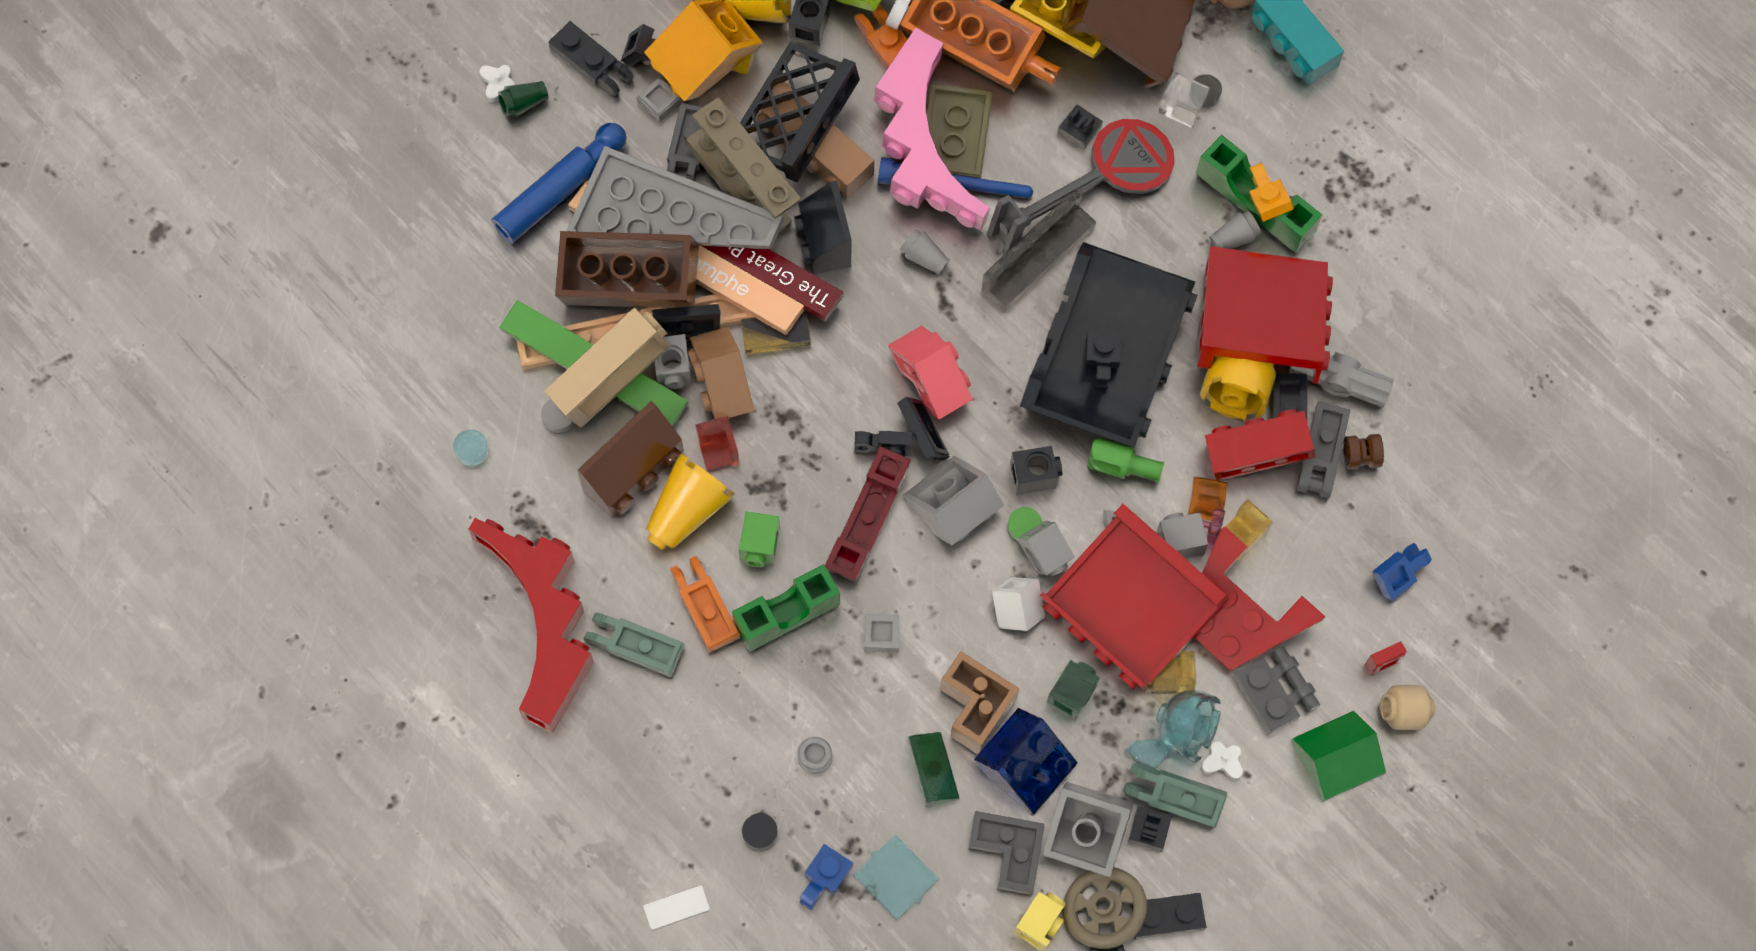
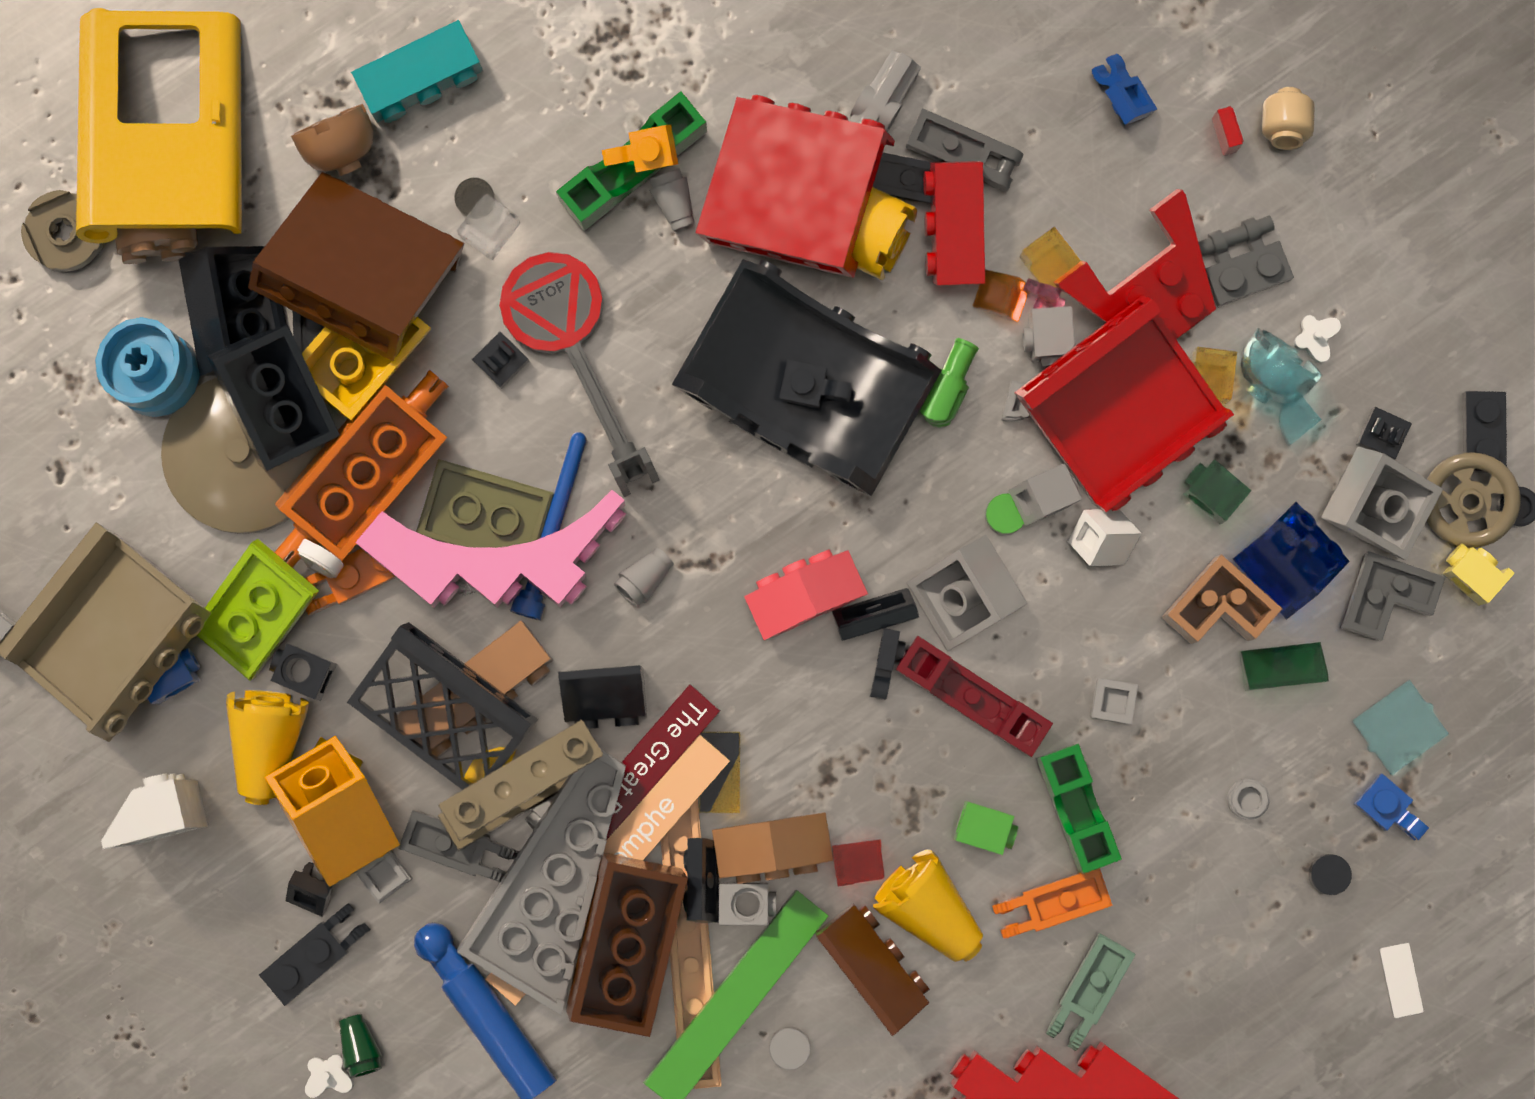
camera: 80 degrees left, 15 degrees up
tan piece [544,307,670,428] -> none
clear smoke fence [981,189,1096,311] -> none
black brick [1010,446,1063,495] -> none
sand green hinge [1123,763,1227,827] -> none
green slope [1291,711,1386,802] -> none
reddish brown wheel [1343,434,1384,470] -> none

